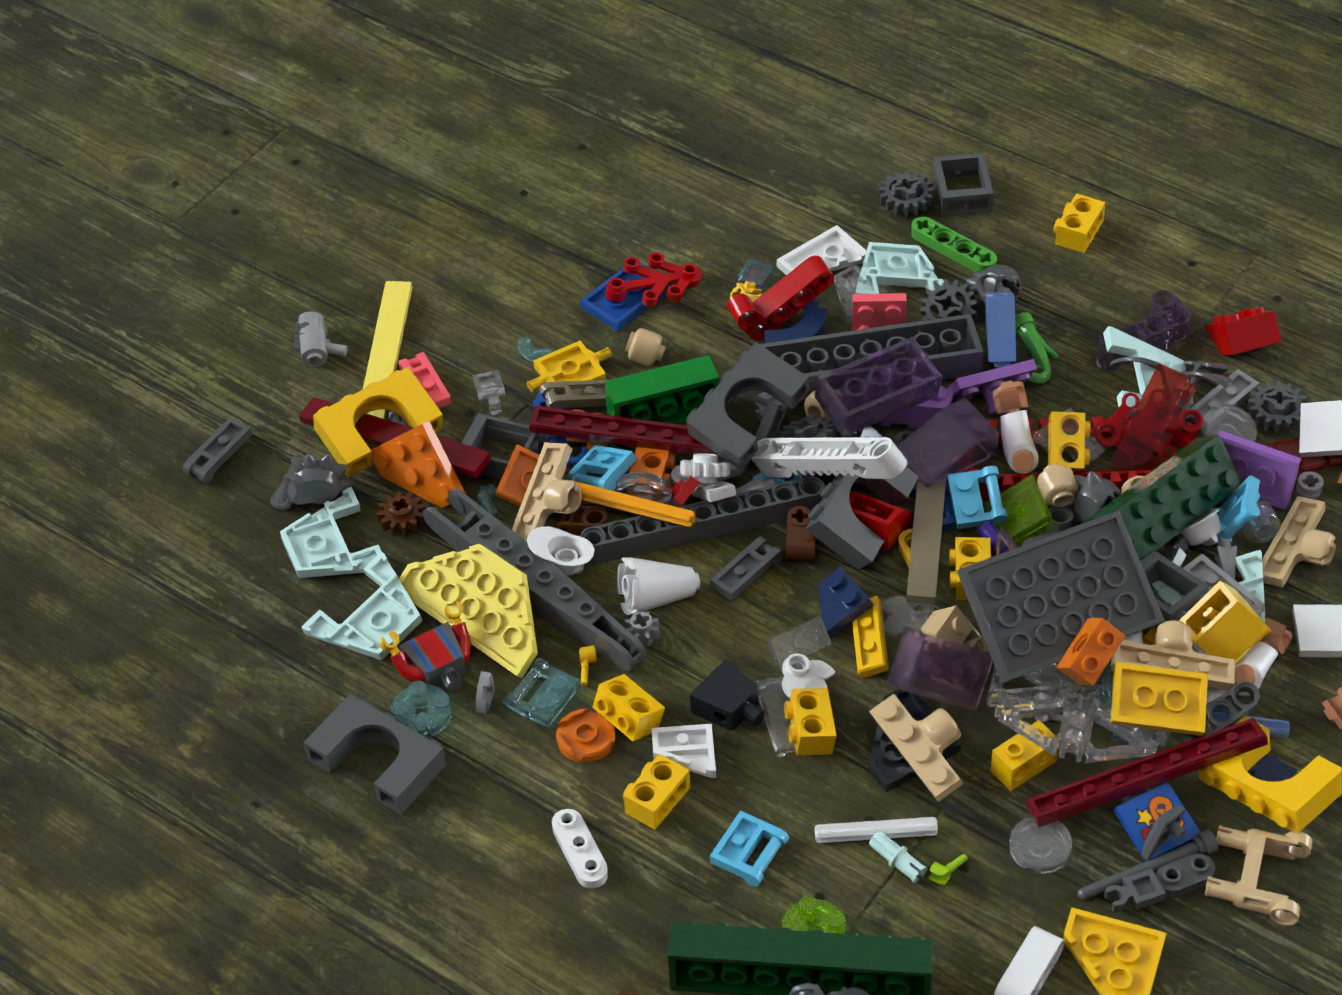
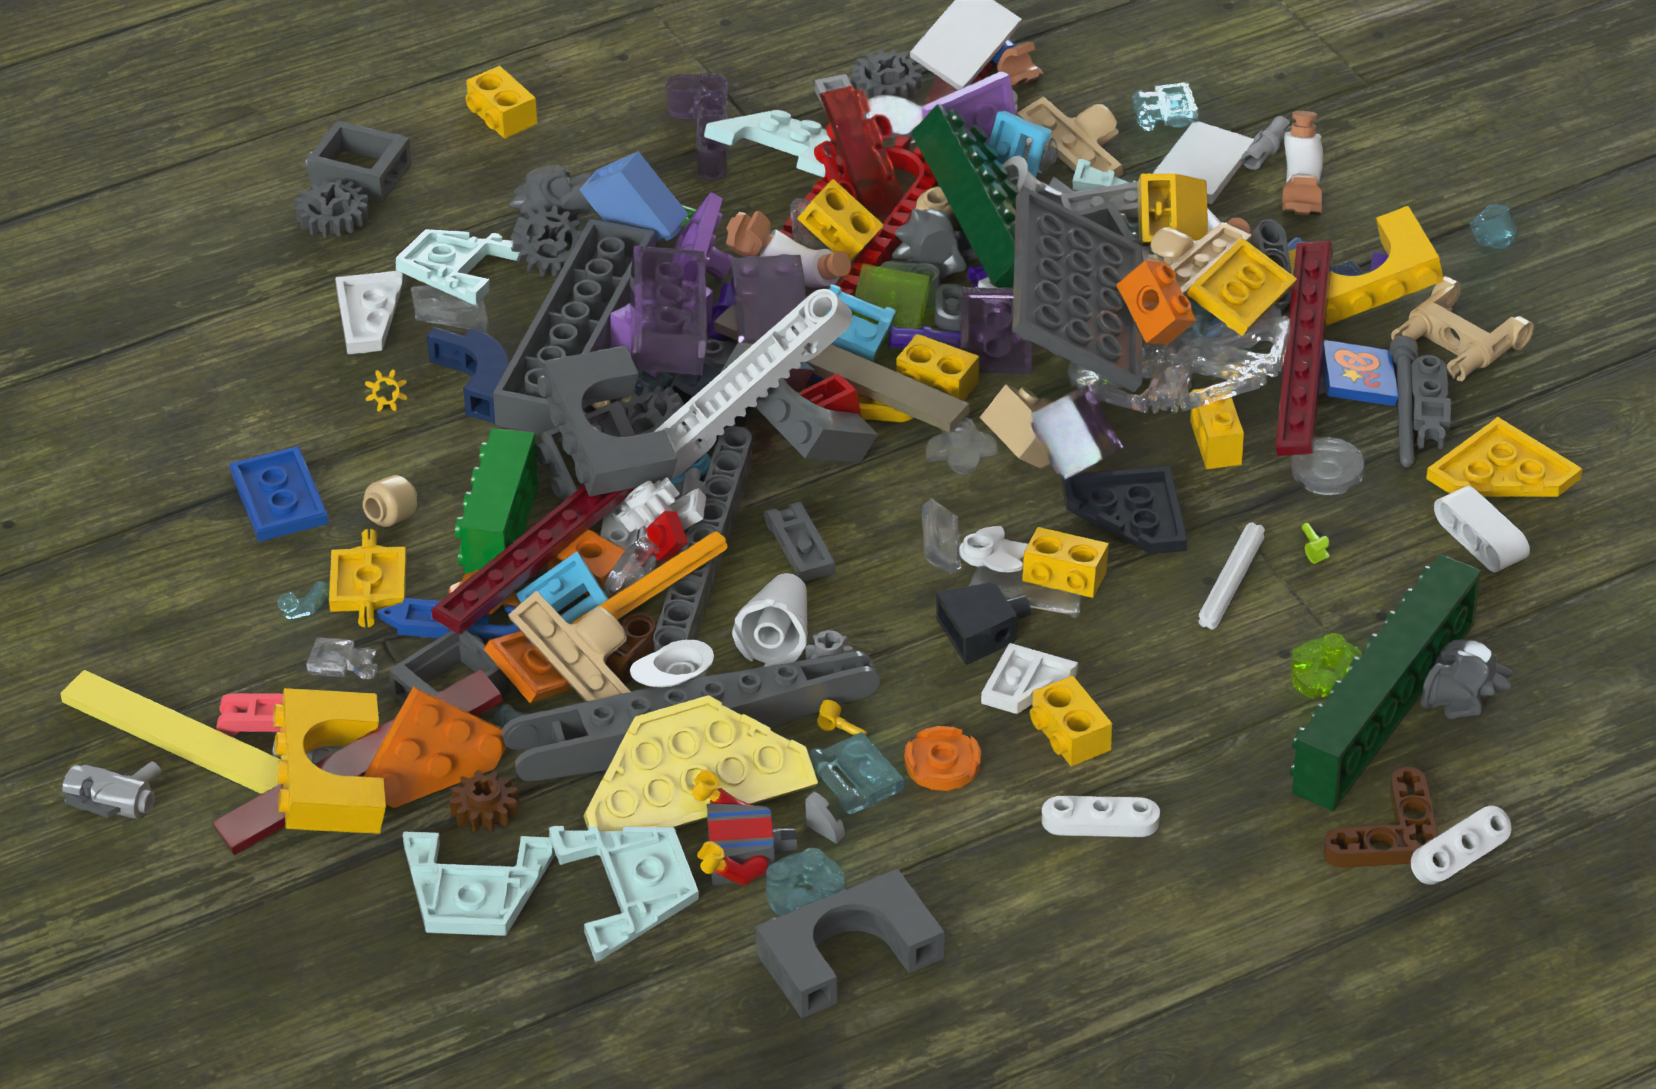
camera: 65 degrees left, 5 degrees down
dark grey plate [183,417,253,484] -> none
dark grey head [270,453,353,510] -> none
dark tan plate [539,380,608,409] -> none
yellow brick [592,674,665,741] -> none
red plant [605,252,702,307] -> none
medium azure plate [710,811,789,887] -> none
red beam [727,255,834,341] -> none
clear light blue tile [738,259,773,289] -> none
reddish brown piece [786,506,815,560] -> none
dark blue wing [818,566,874,639] -> none
coral plate [852,293,907,331] -> none
yellow tile [852,596,889,679] -> none
tan plate [869,694,963,802] -> none
light aqua axle [869,831,927,883] -> none
bright green beam [911,217,997,272] -> none
tan head [1037,464,1078,508] -> none
dark grey plant [1110,356,1232,418] -> none
dark grey piece [1141,805,1186,861] -> none
red slope [1205,307,1282,355] -> none

